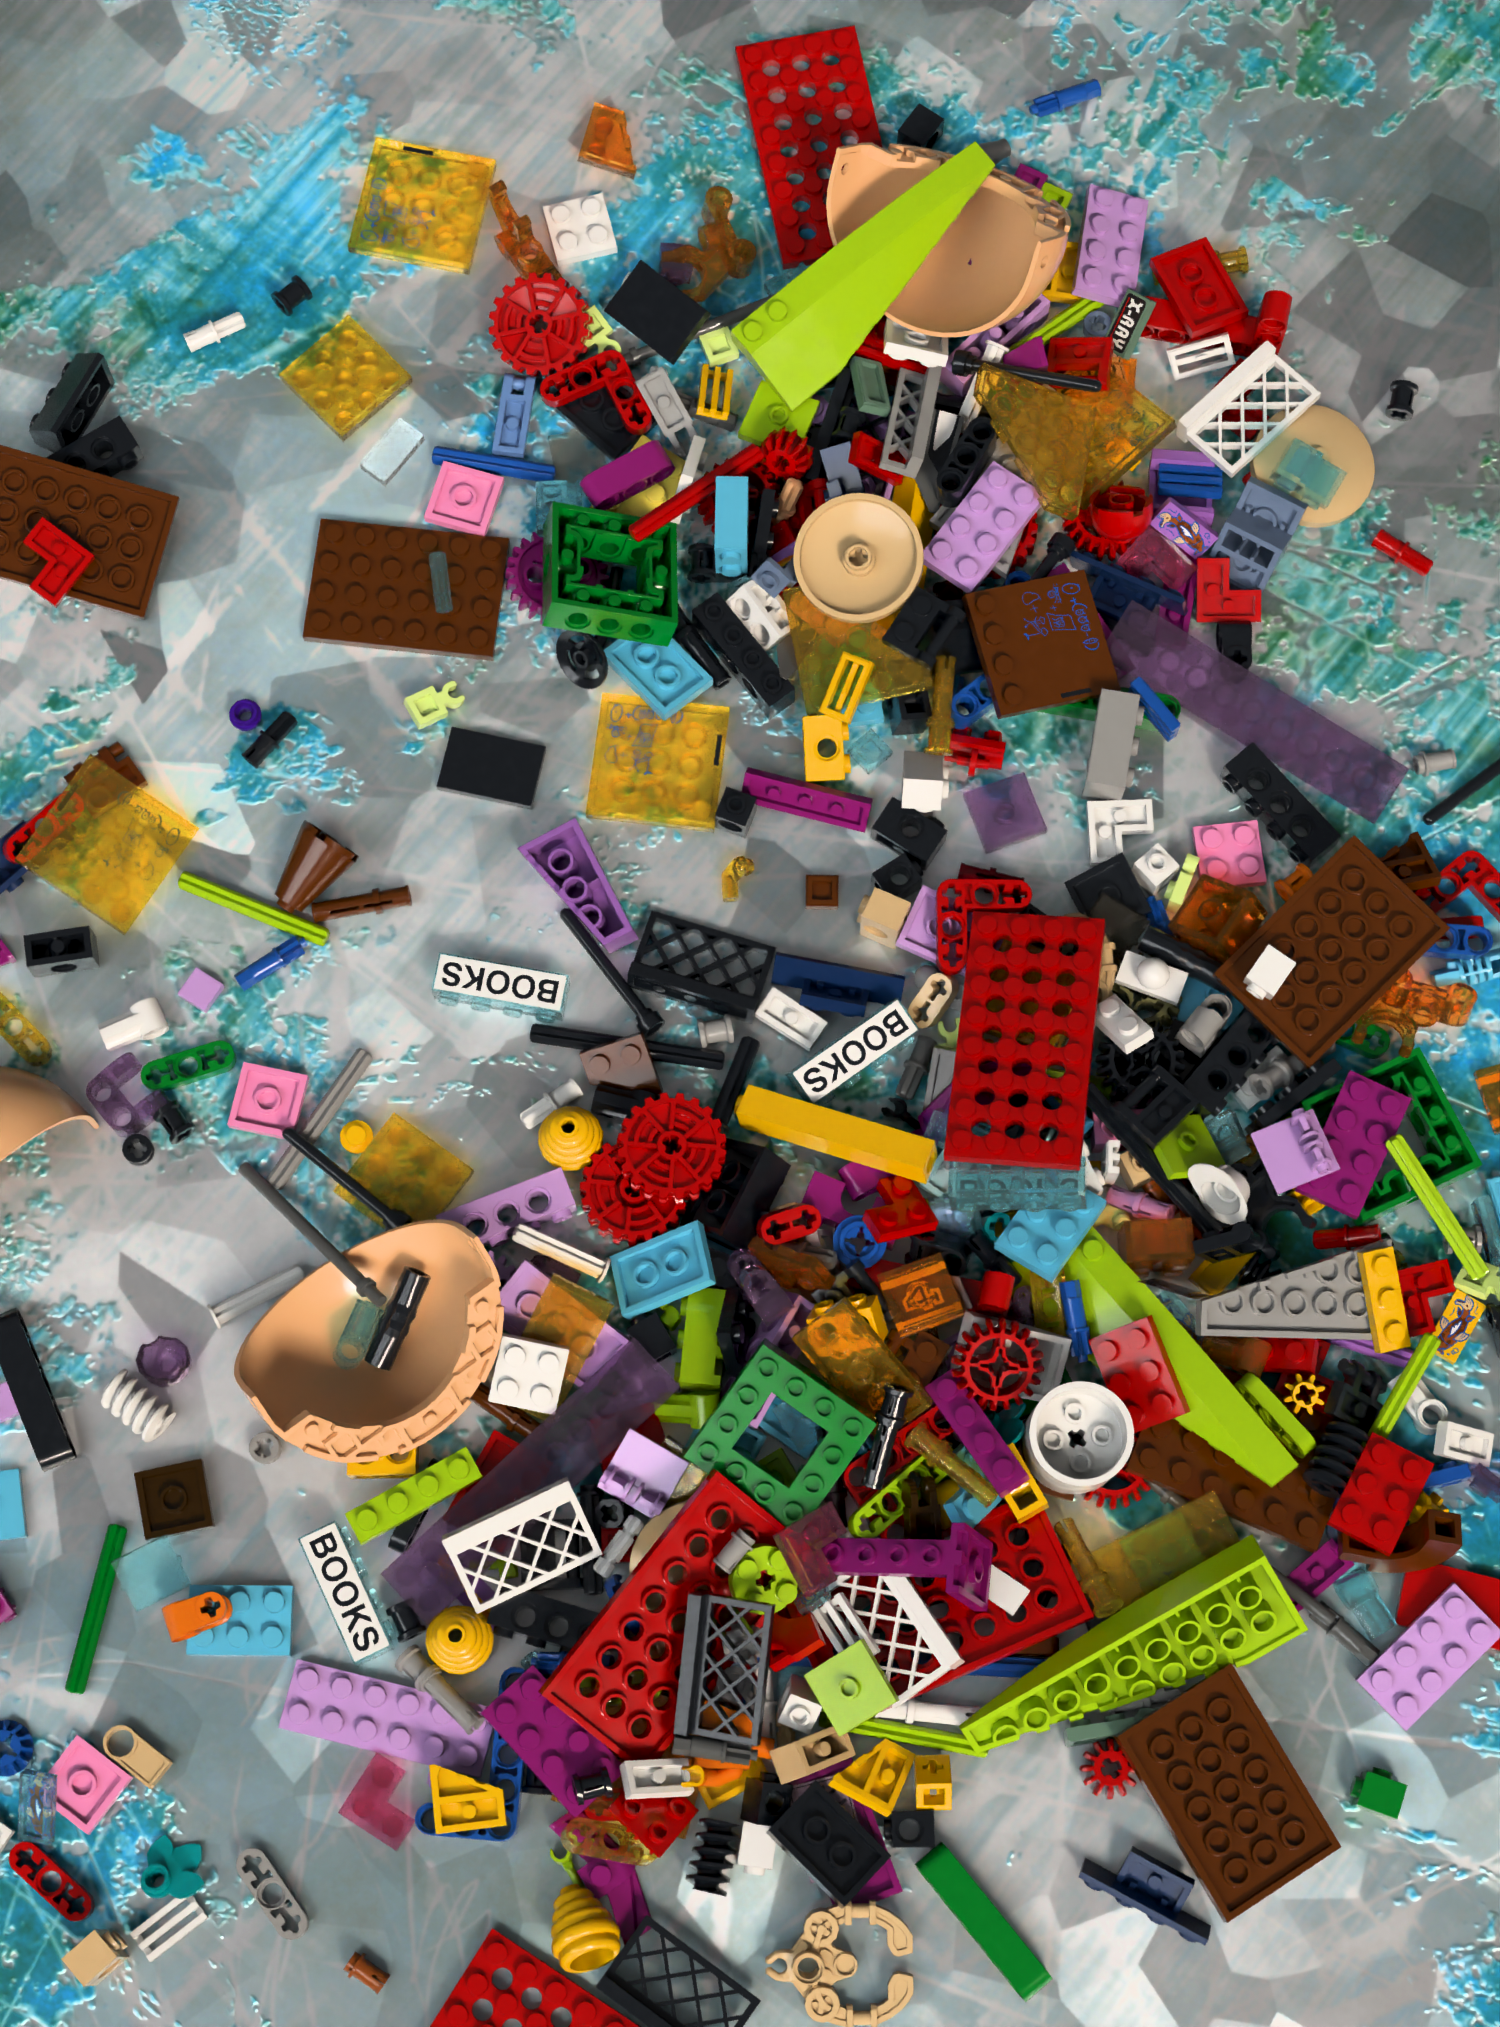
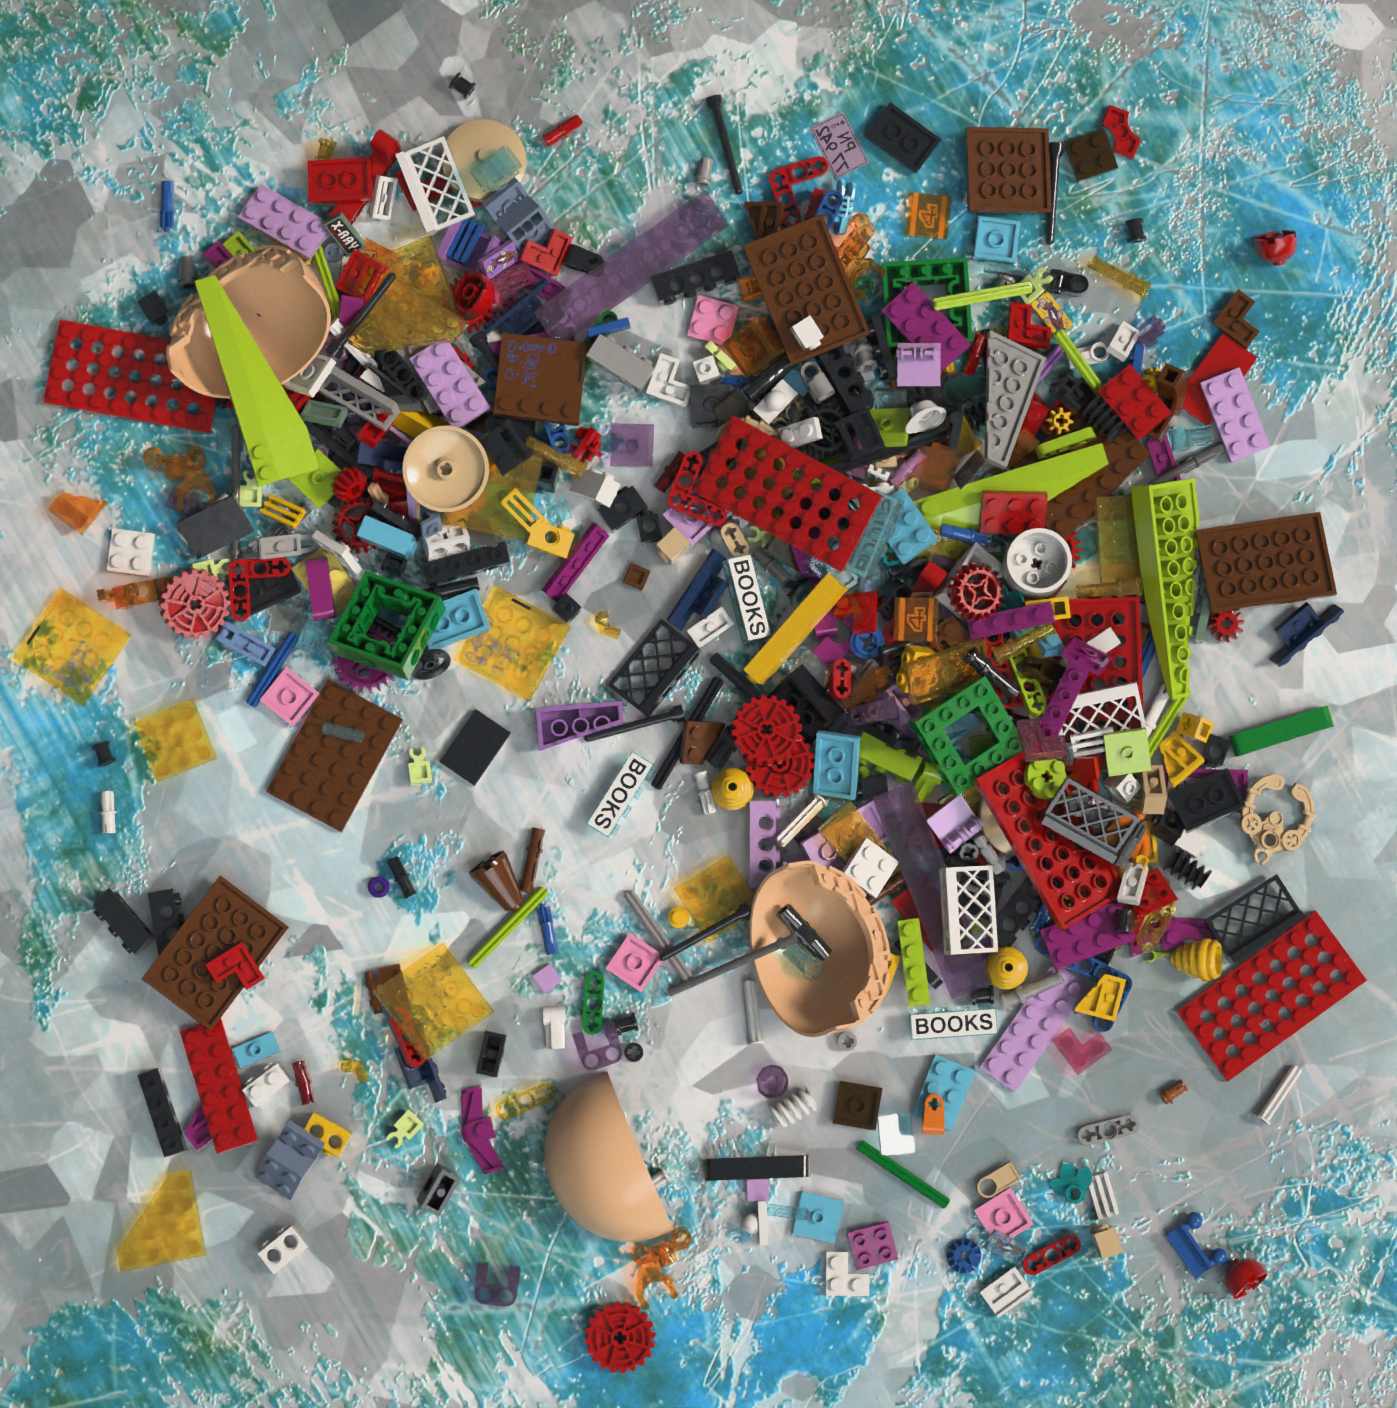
camera: 65 degrees left, 10 degrees up
red axle [628,444,764,542] -> none
light grey bush [697,1014,734,1048] -> none
light grey pin [712,1528,756,1575] -> none
green brick [1349,1767,1408,1820] -> none
yellow plate [1357,1246,1411,1353] -> none

